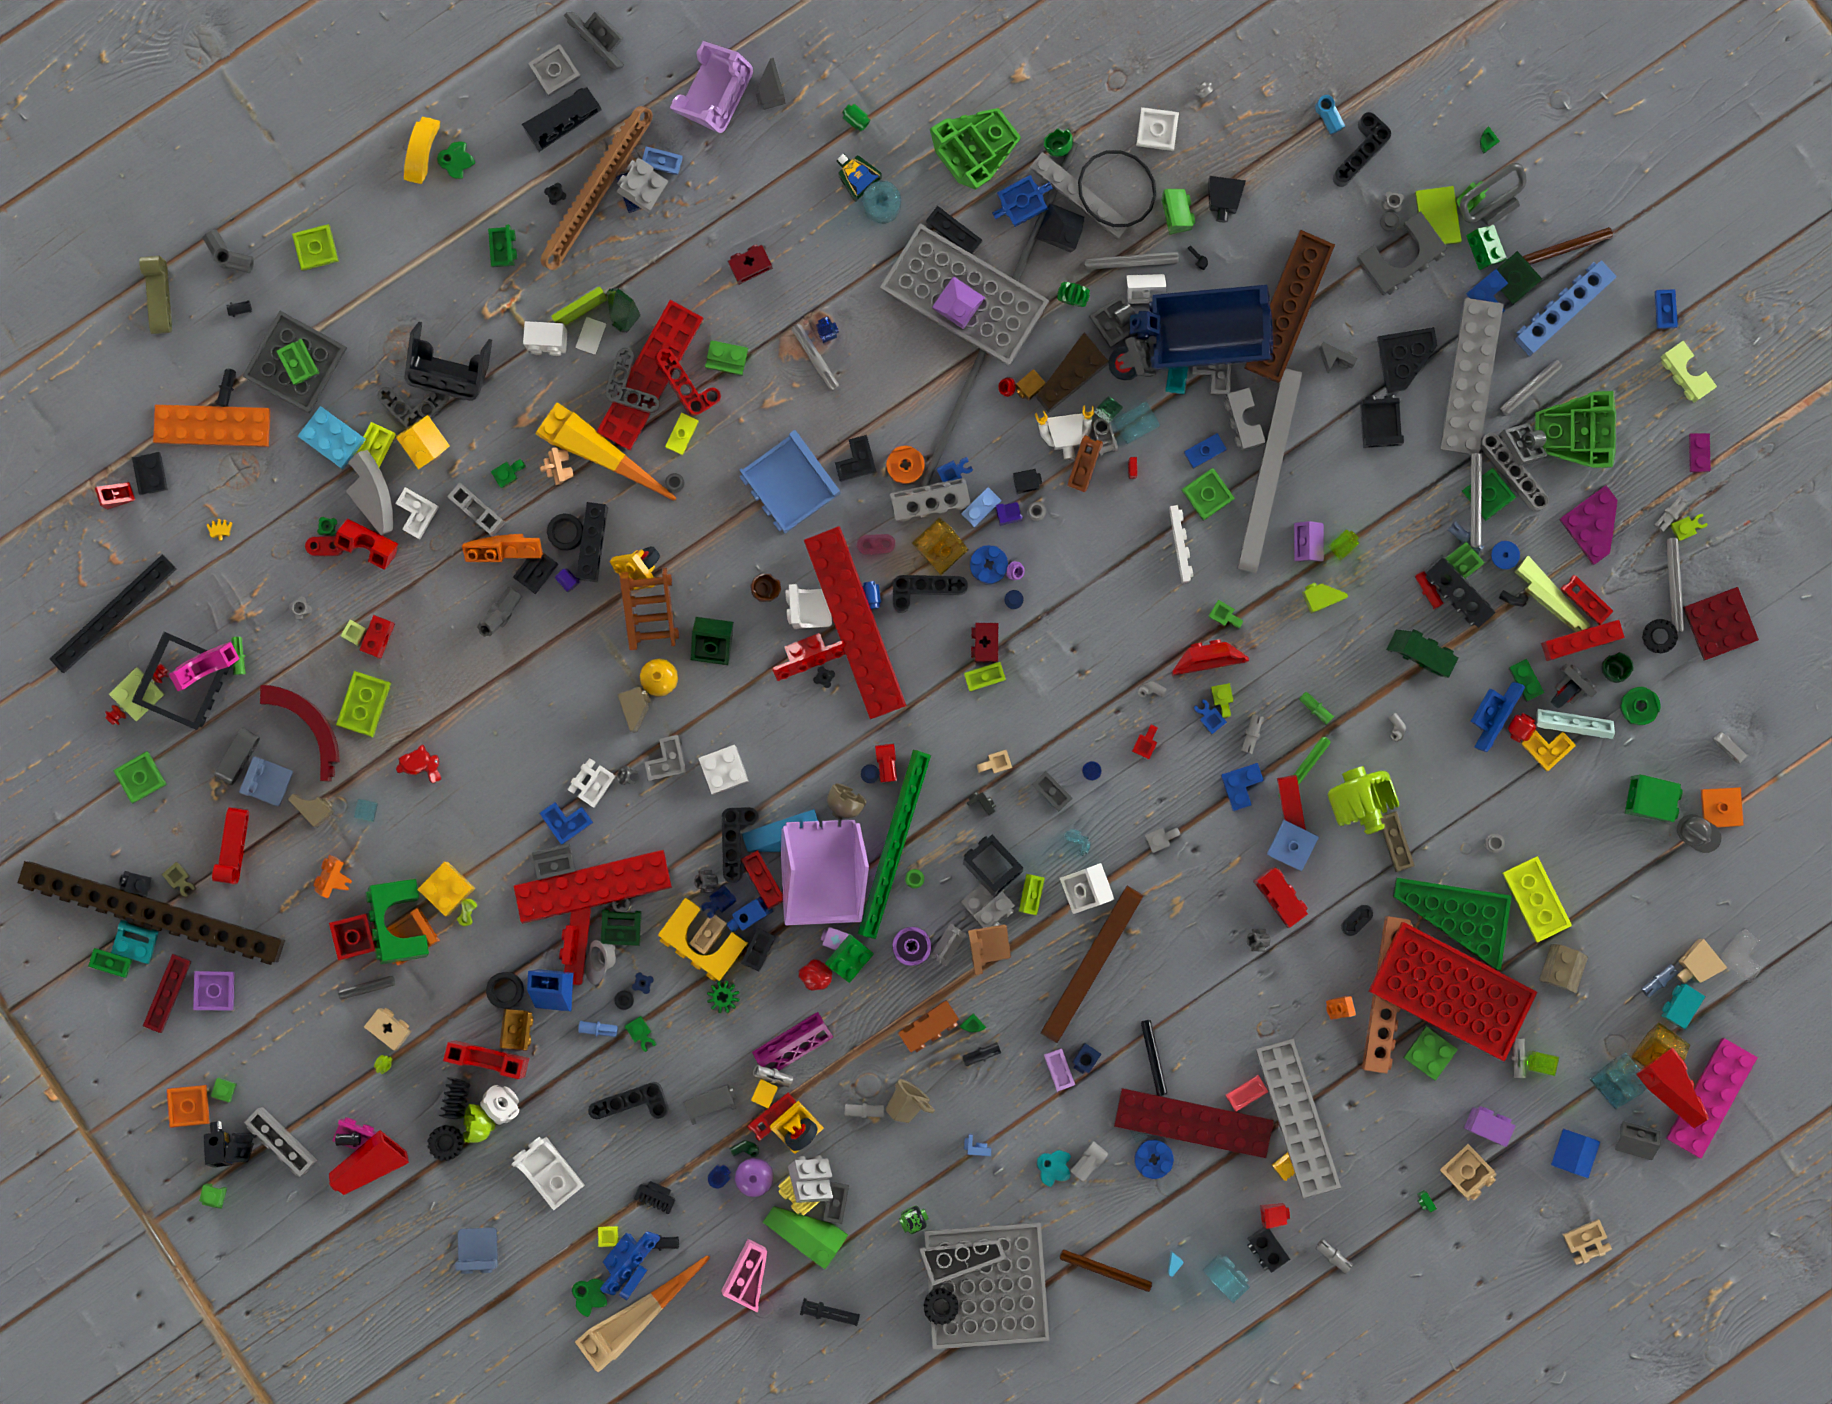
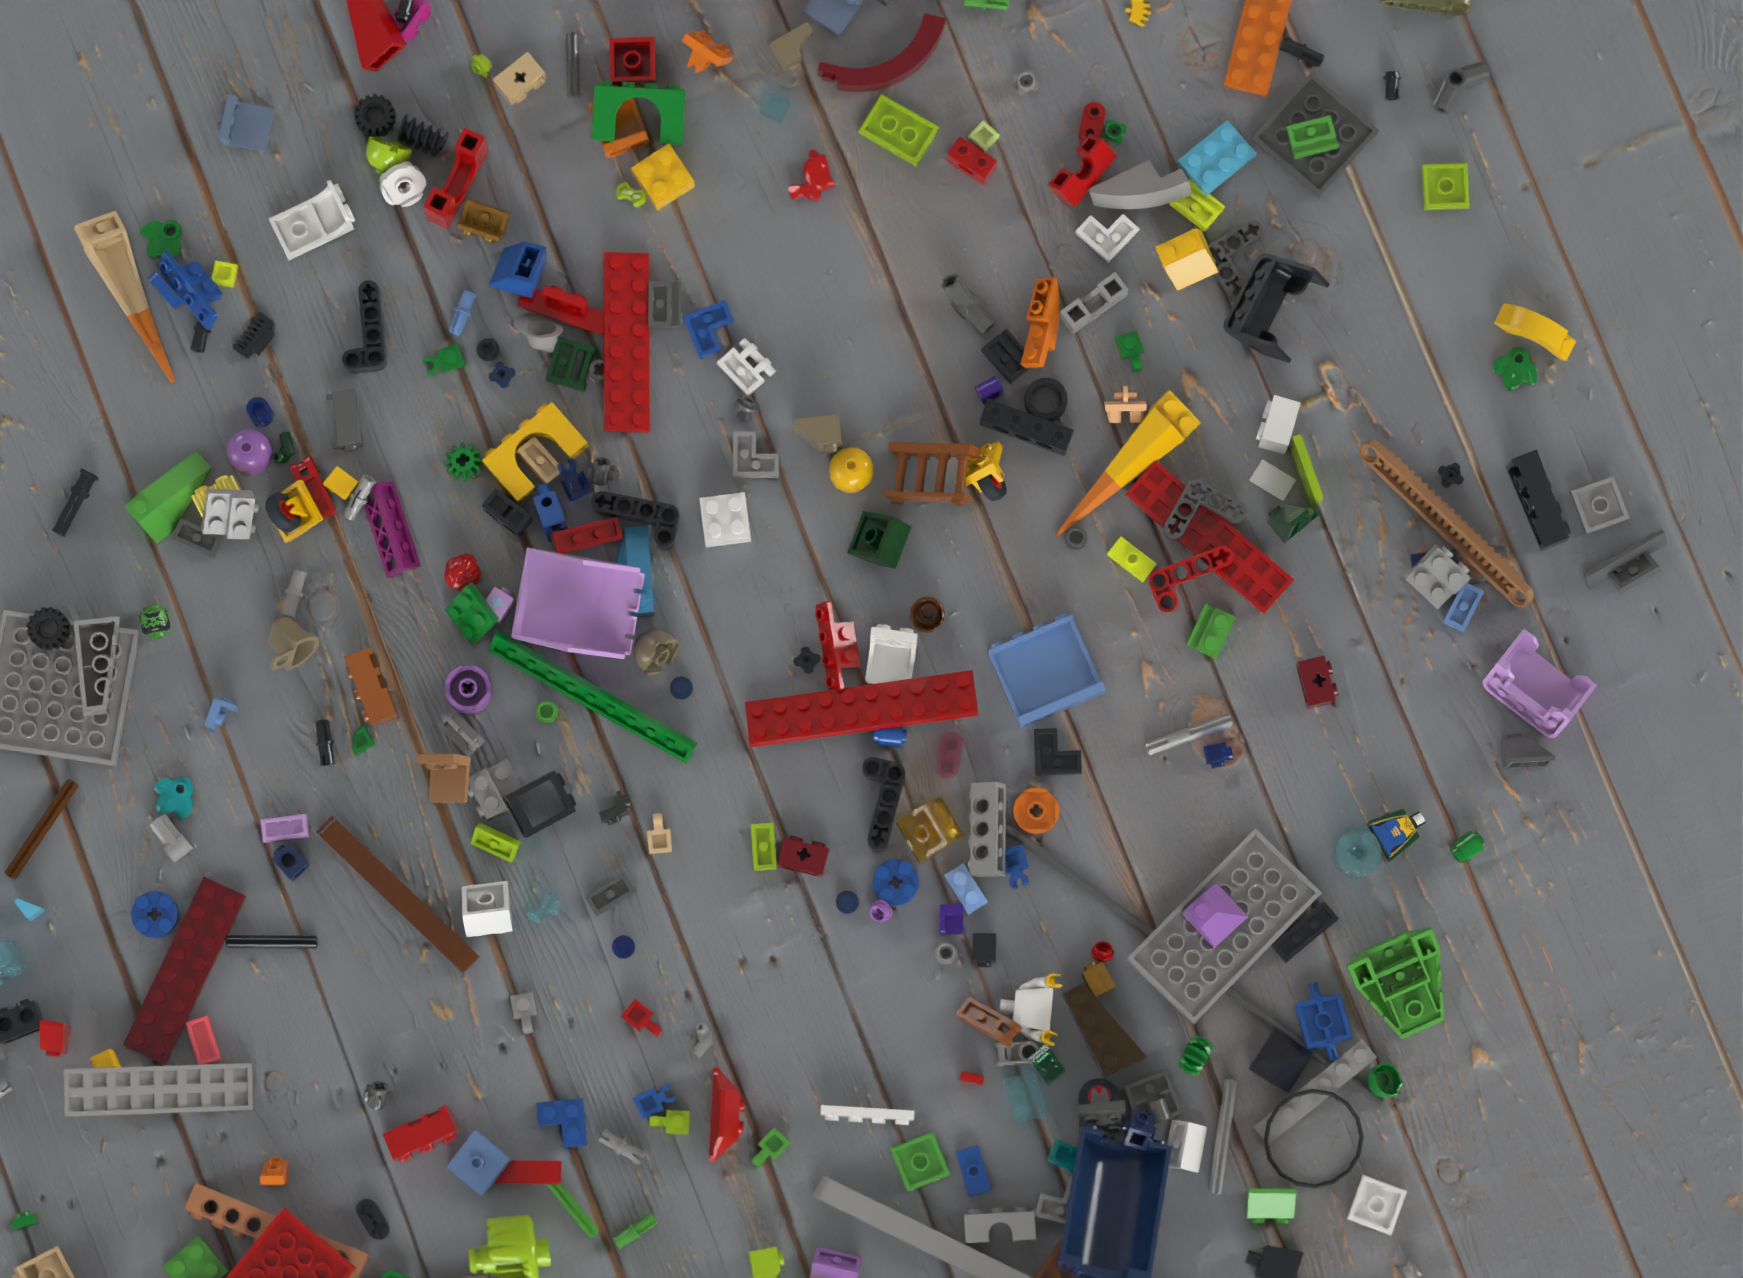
camera: 100 degrees right, 5 degrees down
black tyre [486,972,524,1009] -> none
green bracket [488,224,517,268] -> none
bright pink wedge [721,1239,767,1313] -> none
red piece [875,743,897,783] -> none
black hand [1187,245,1208,270] -> none

